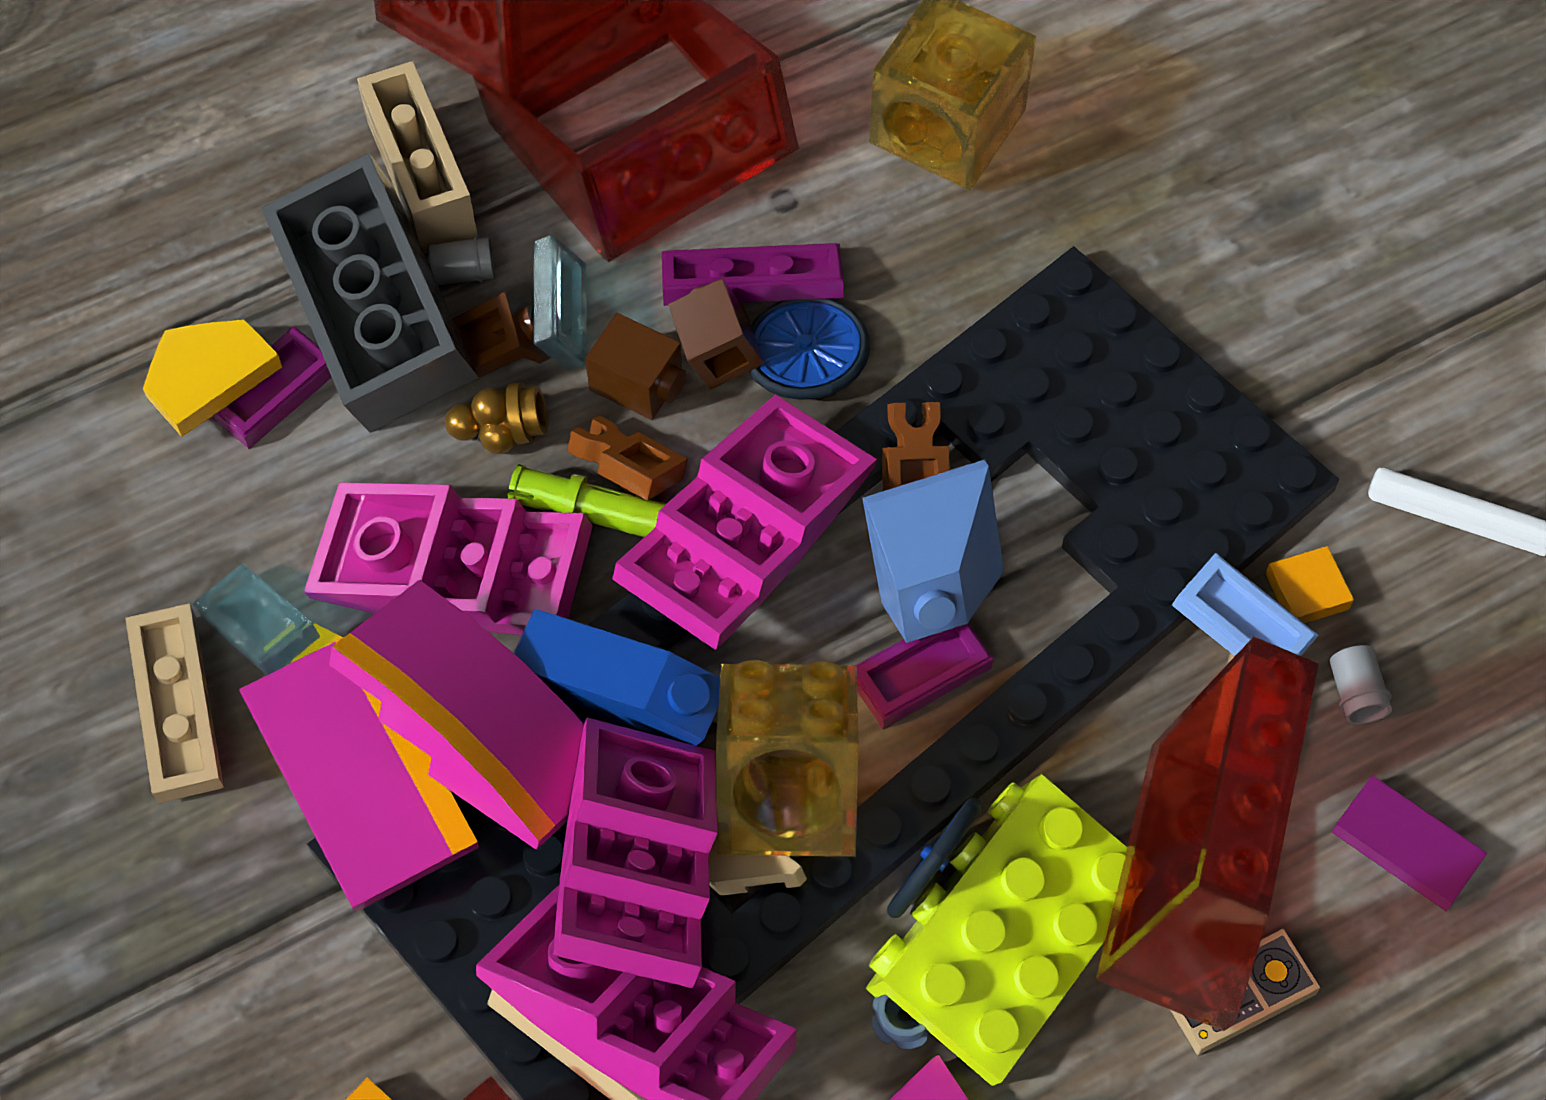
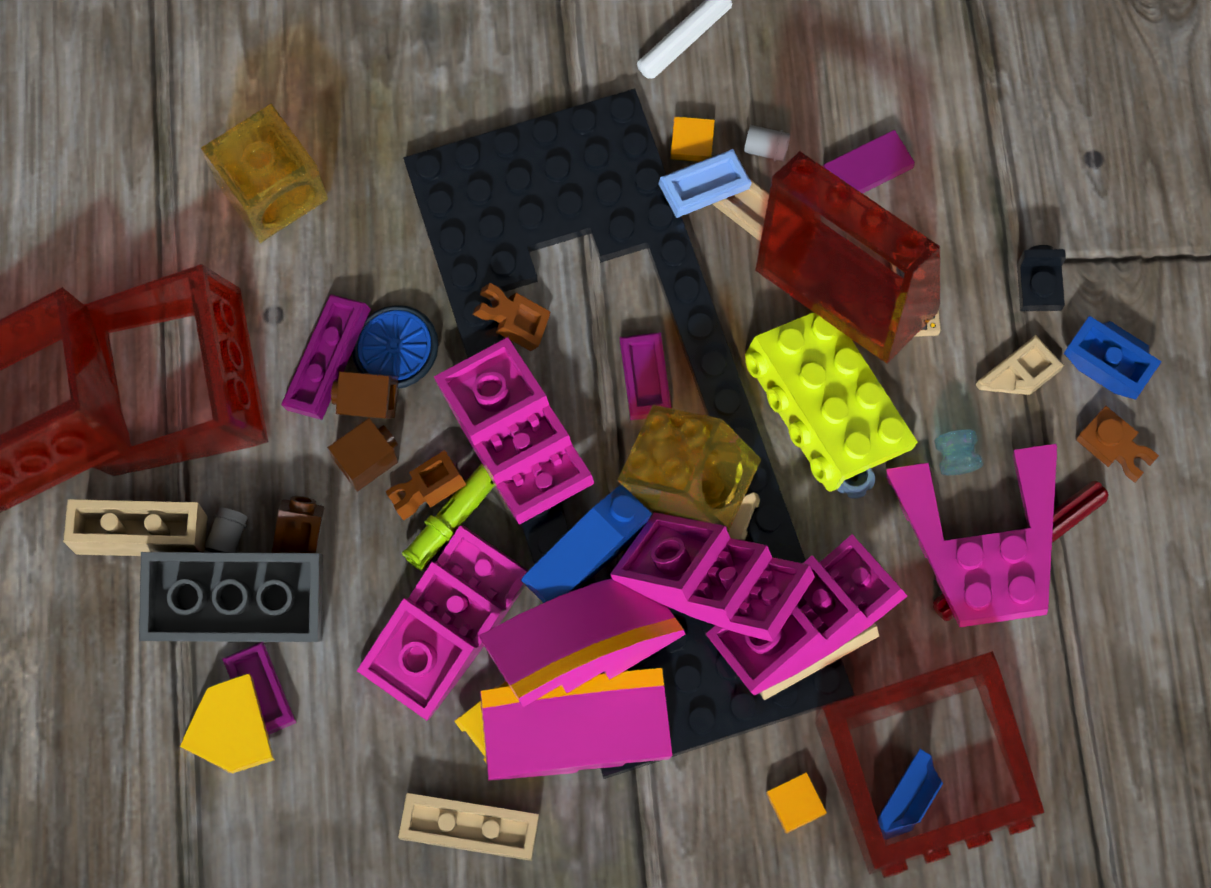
camera: 65 degrees left, 10 degrees up
clear light blue tile [193,563,320,676] -> none
pearl gold piece [444,382,548,454] -> none
clear light blue tile [534,235,587,371] -> none
medium blue slope [862,460,1004,643] -> none
black wheel [887,798,982,918] -> none

